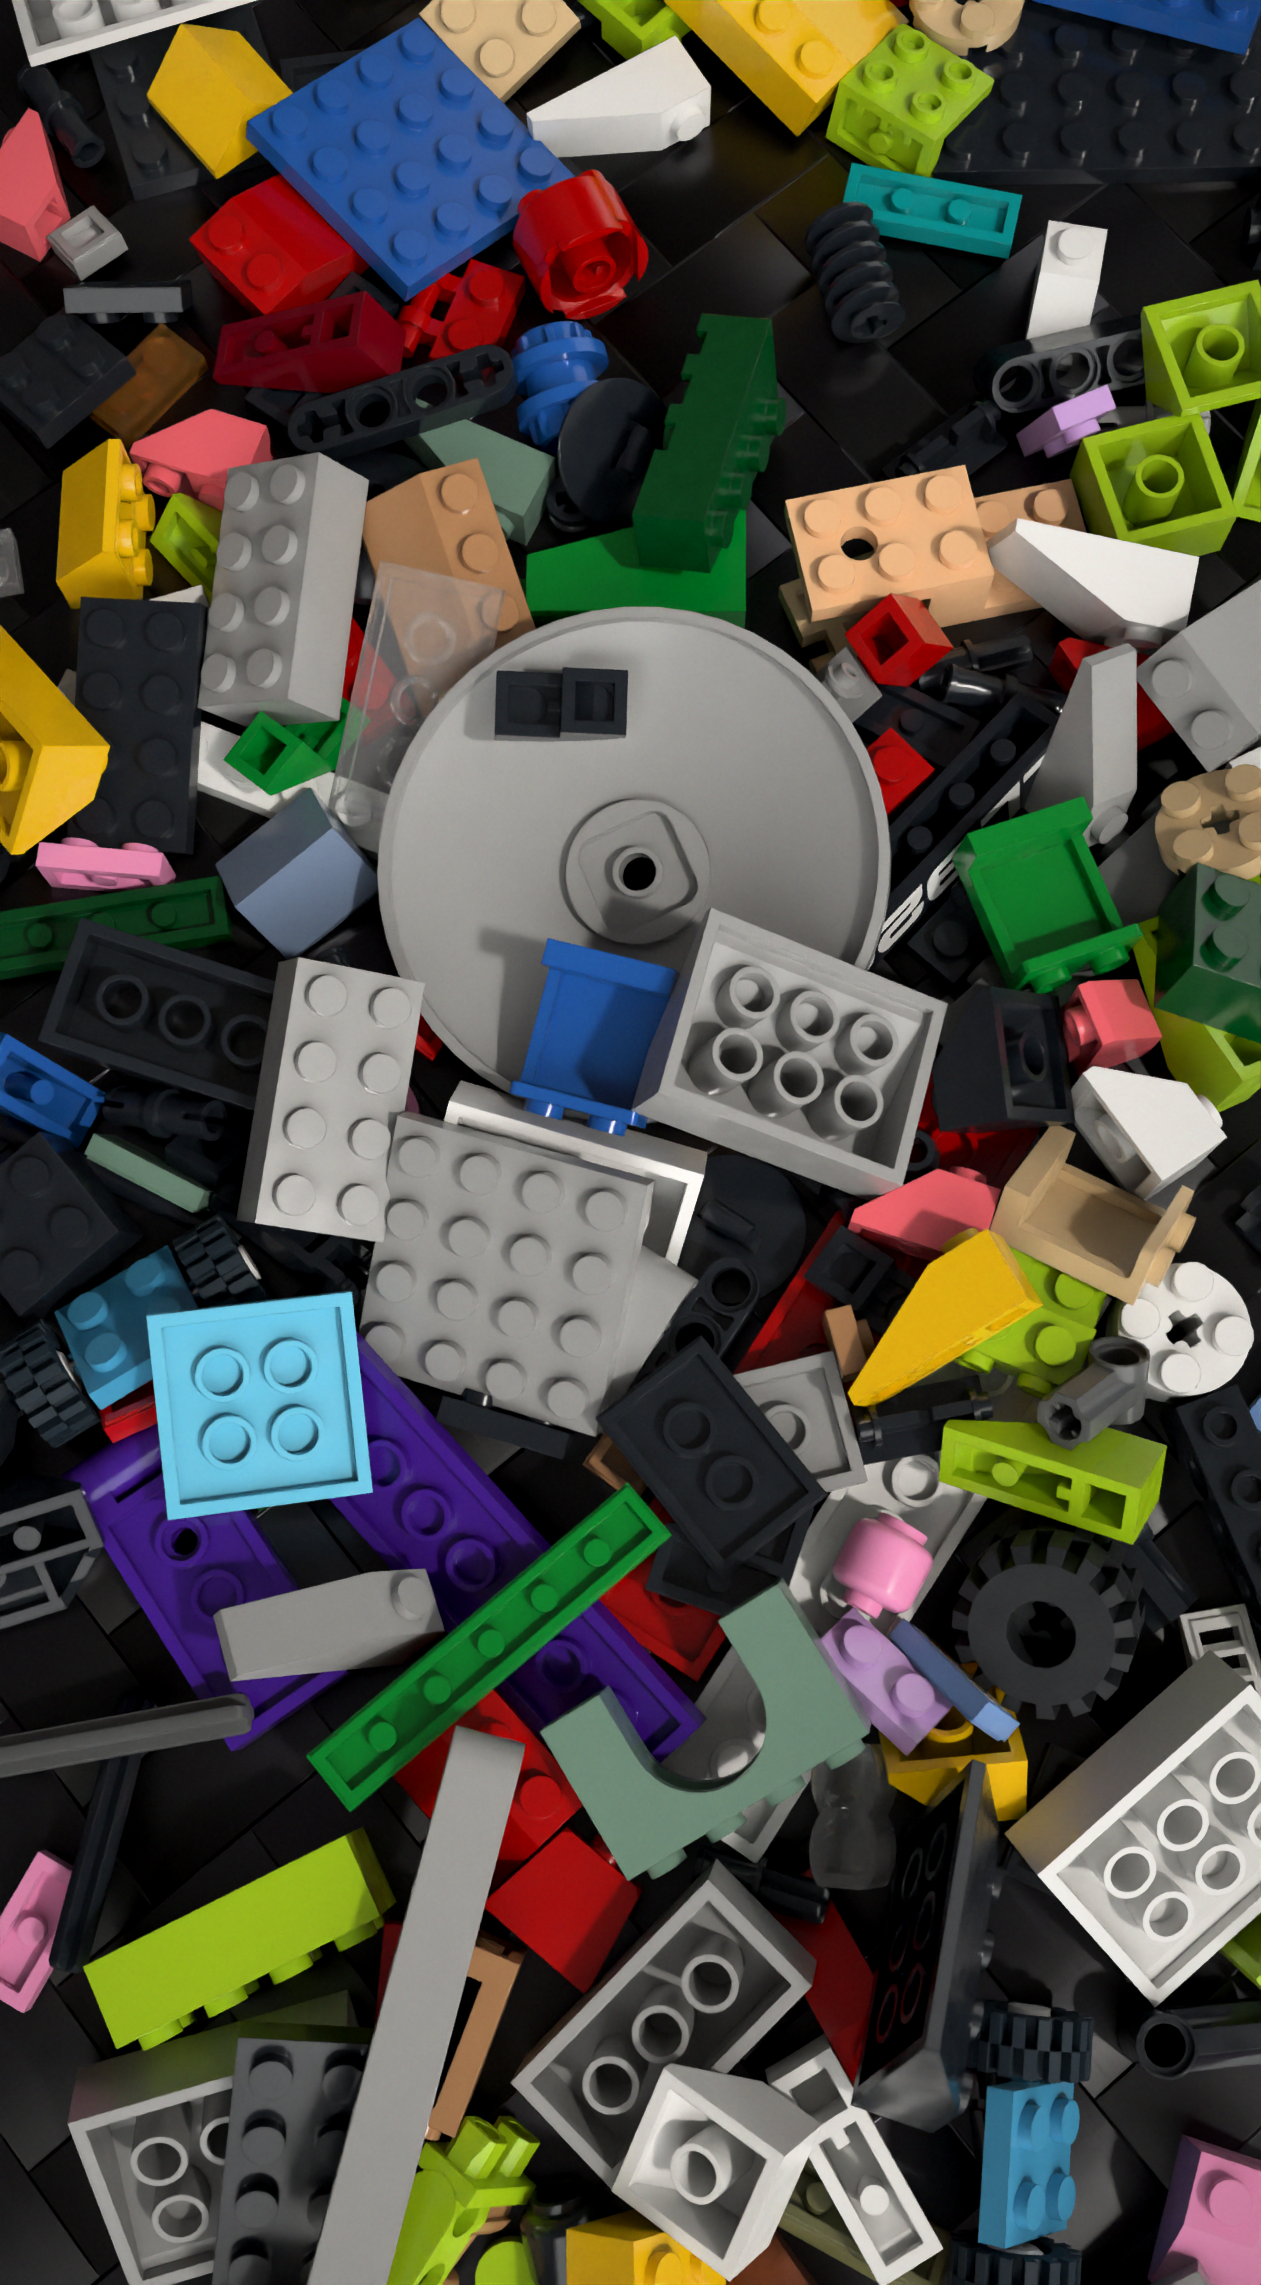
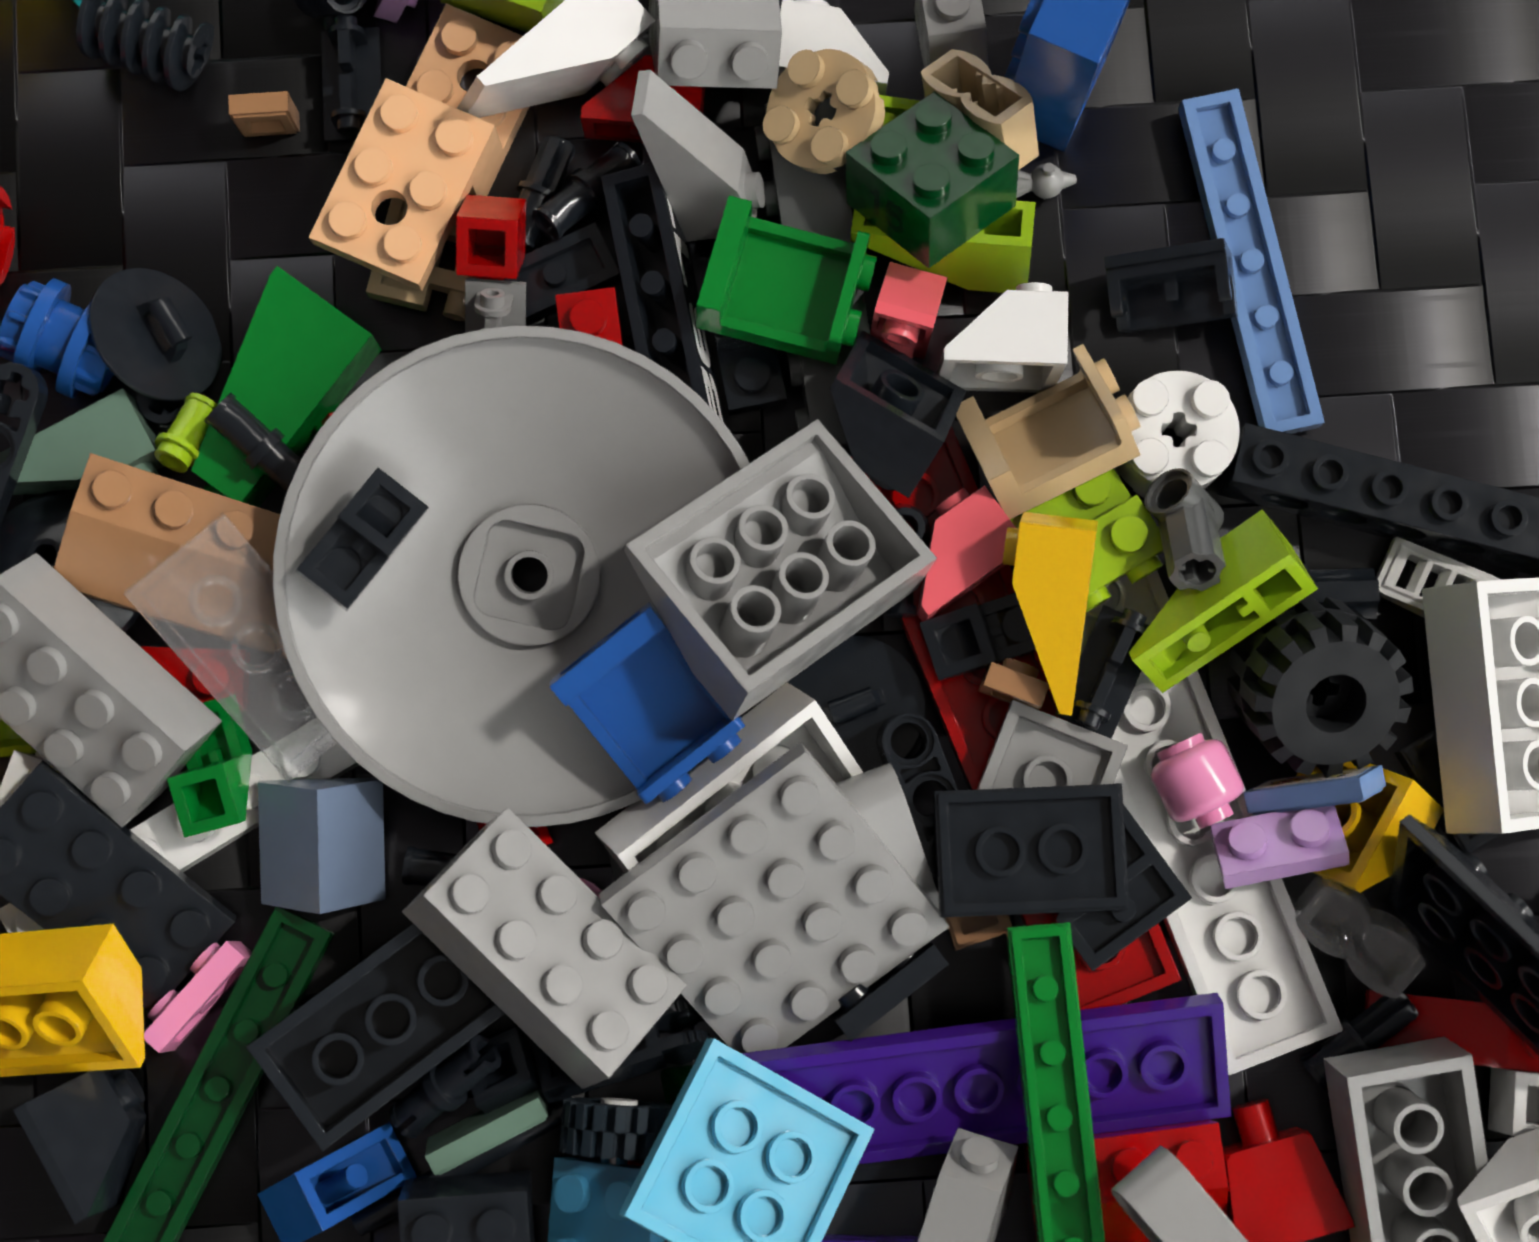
camera: 60 degrees left, 5 degrees up
sand green arch [540,1577,871,1881] -> none
dark green wedge [632,313,786,573] -> none
none -> lime pin [154,392,218,473]
none -> black pin [204,393,301,494]
none -> medium nougat tile [228,91,300,137]

